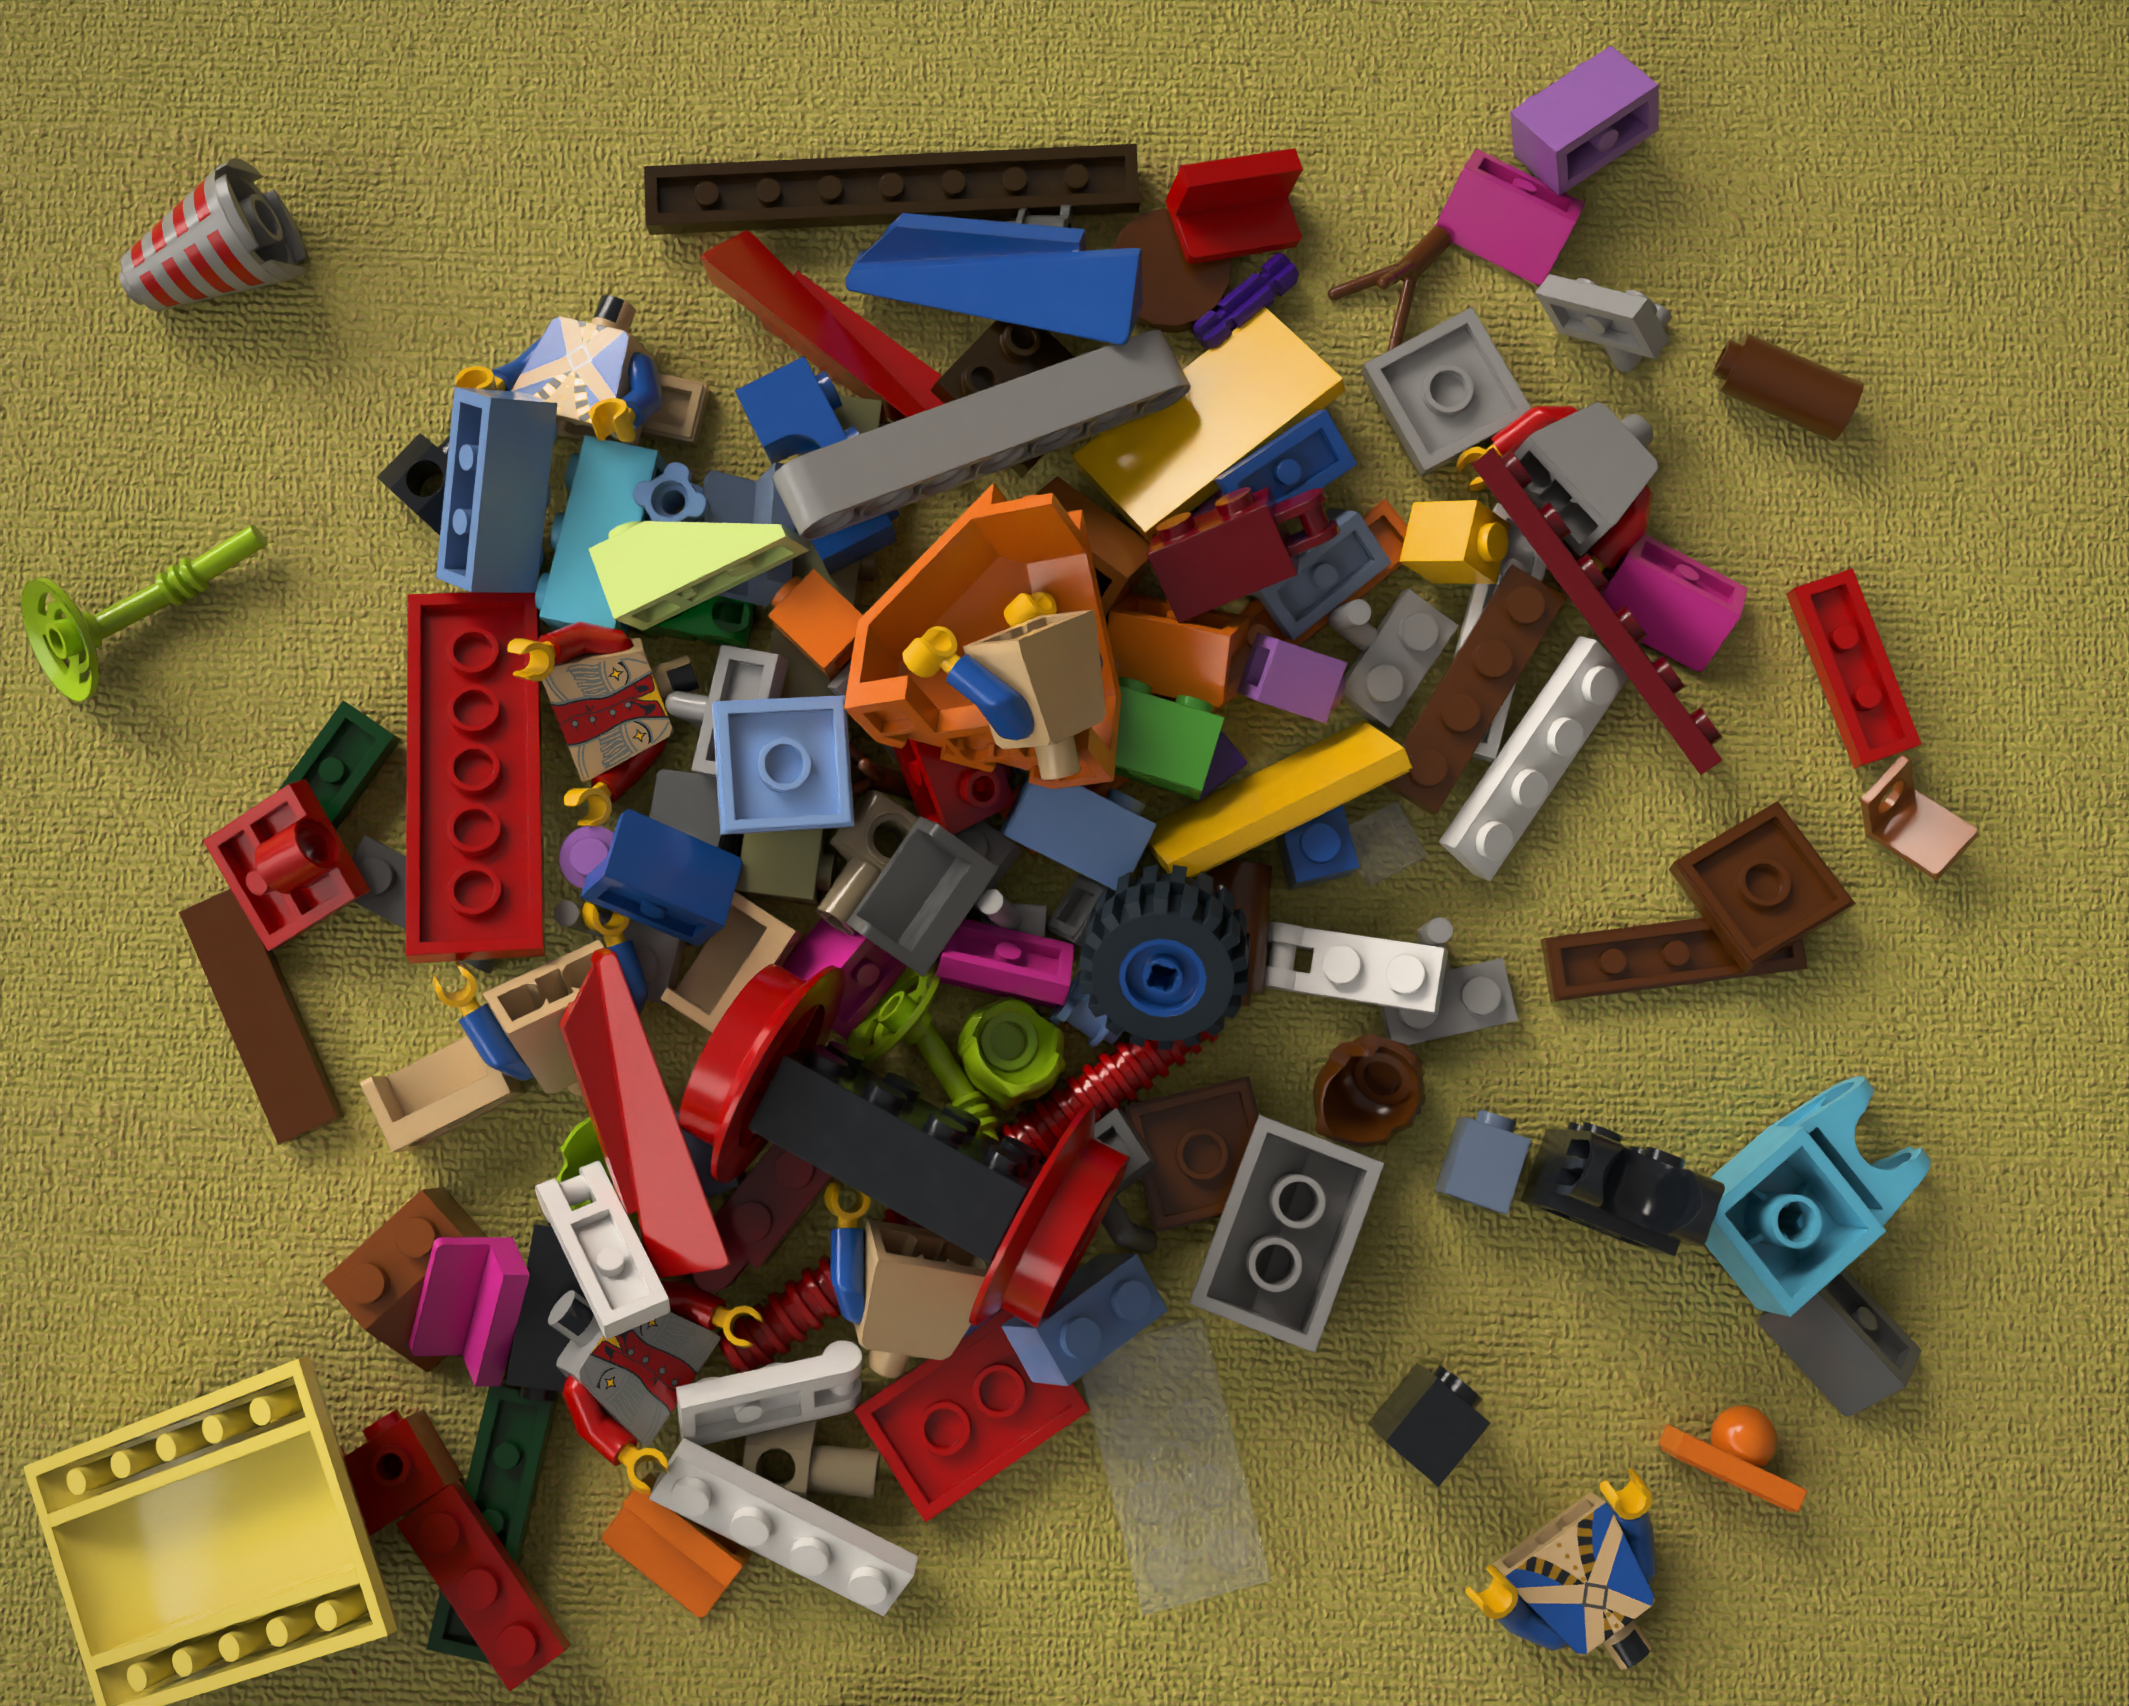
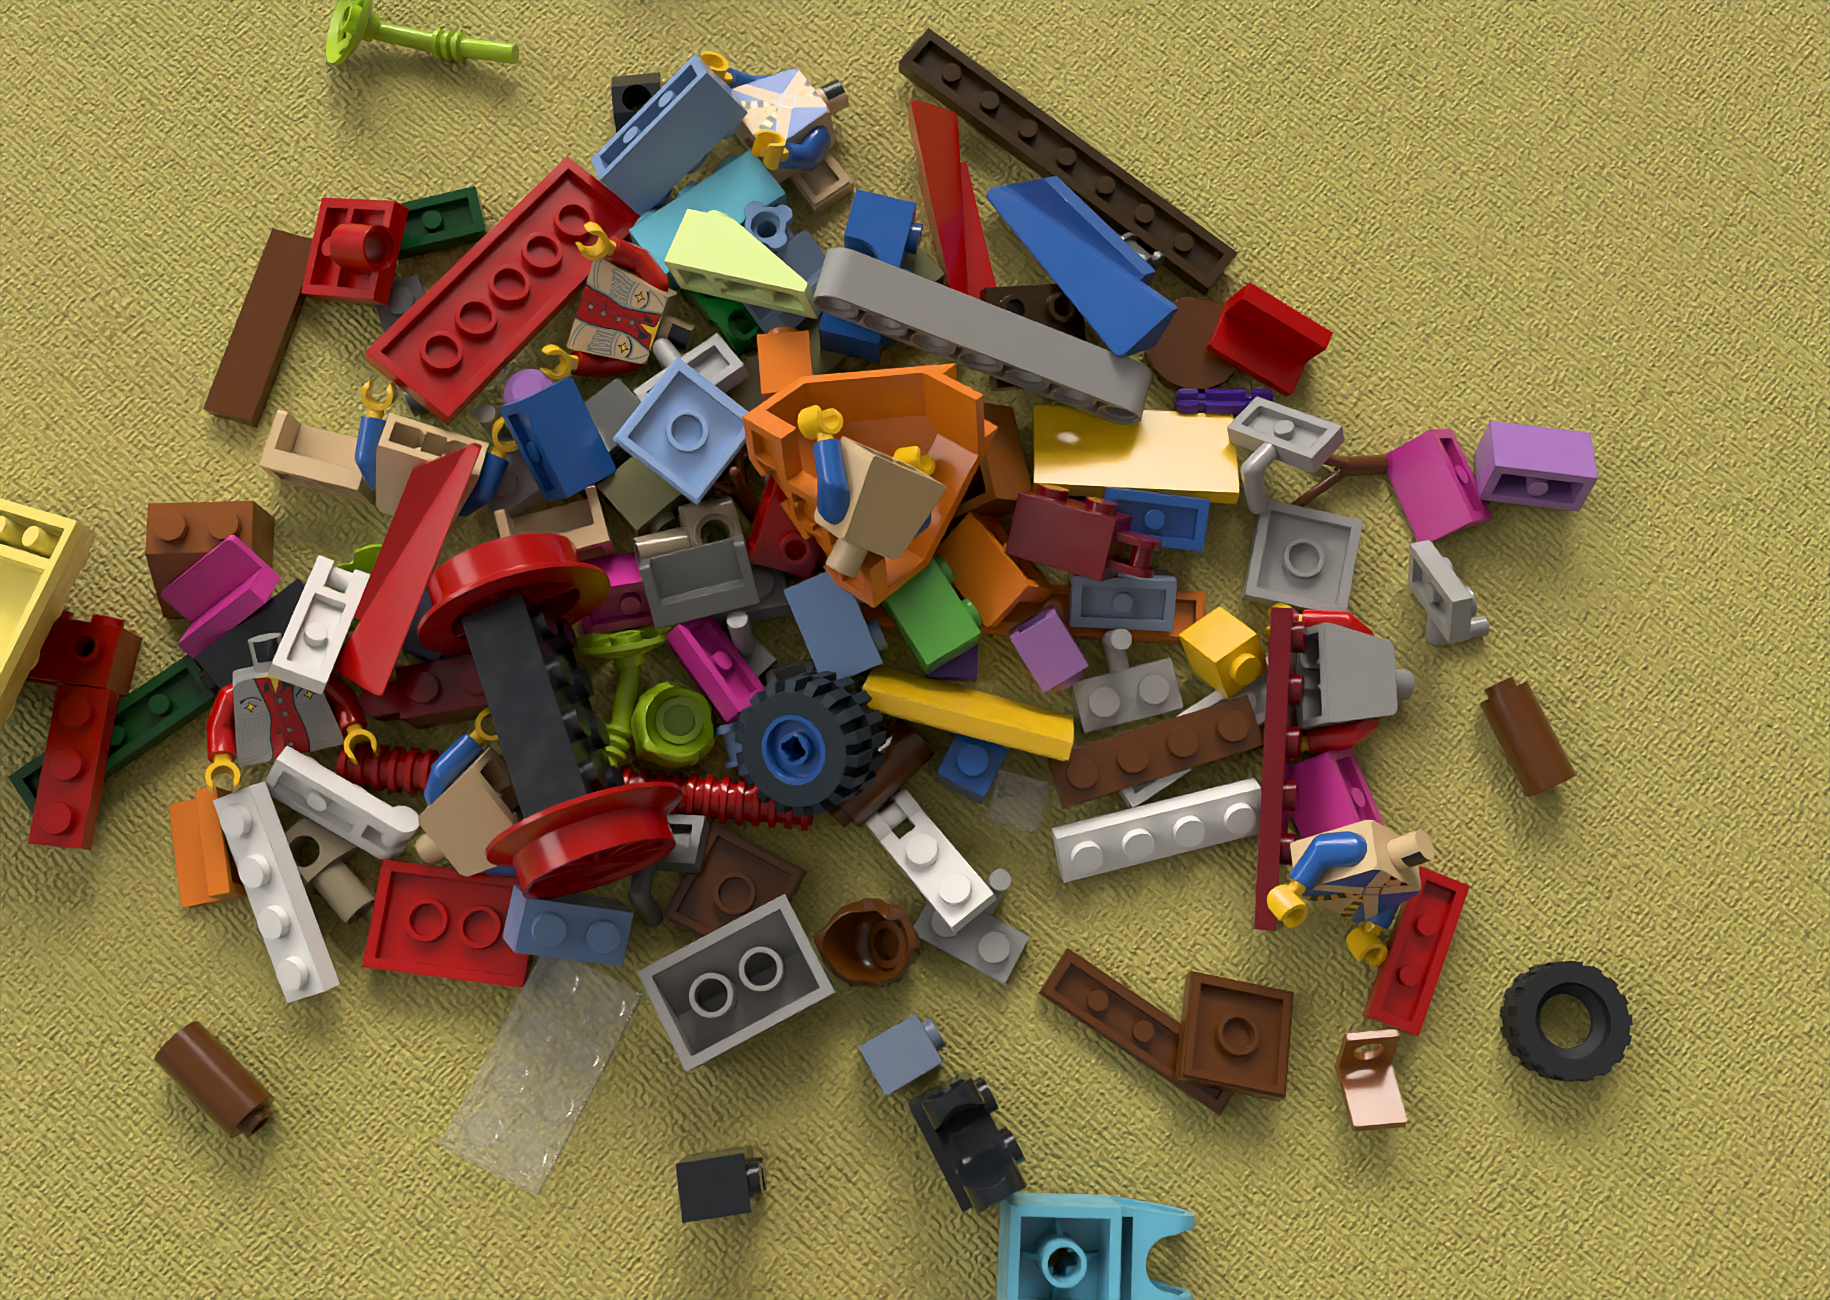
camera: 35 degrees right, 5 degrees down
none -> light grey plate [1227,396,1344,514]
none -> torso [1267,820,1435,967]
none -> black tyre [1499,961,1633,1082]

